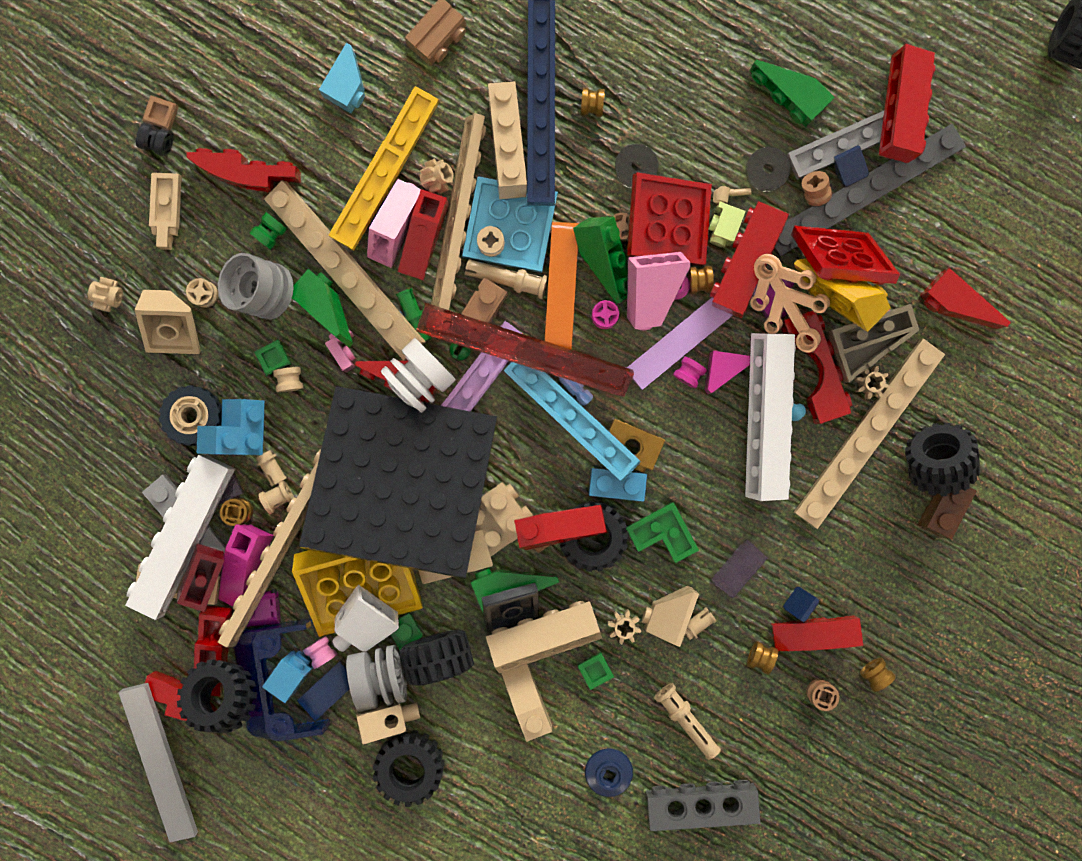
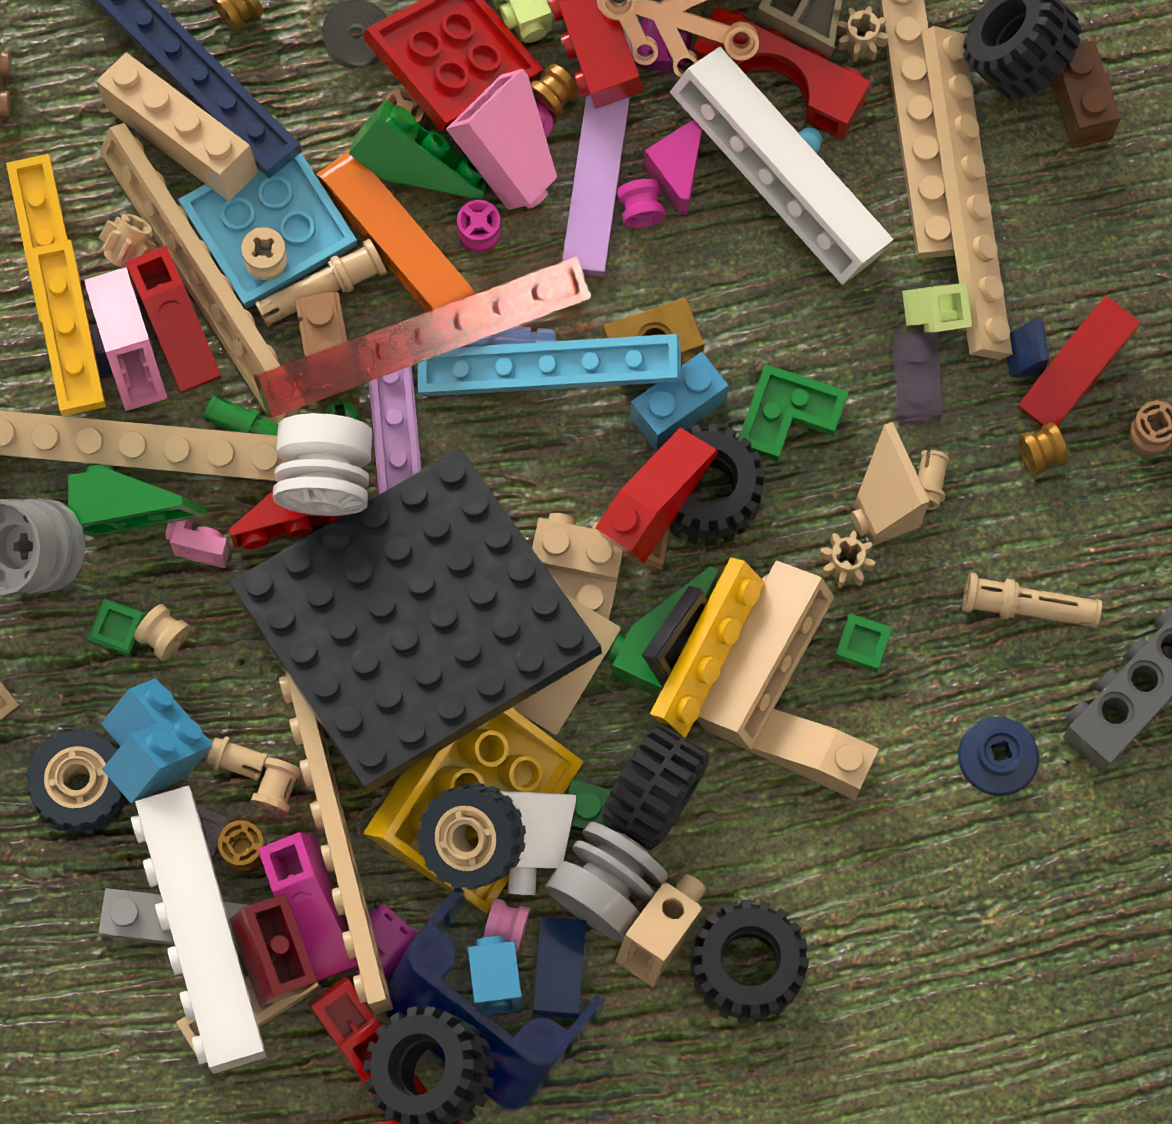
camera: 50 degrees left, 15 degrees down
none -> black wheel [417,783,526,890]
none -> yellow plate [650,557,765,738]
none -> yellowish green brick [902,283,972,333]
none -> tan plate [922,26,1013,360]

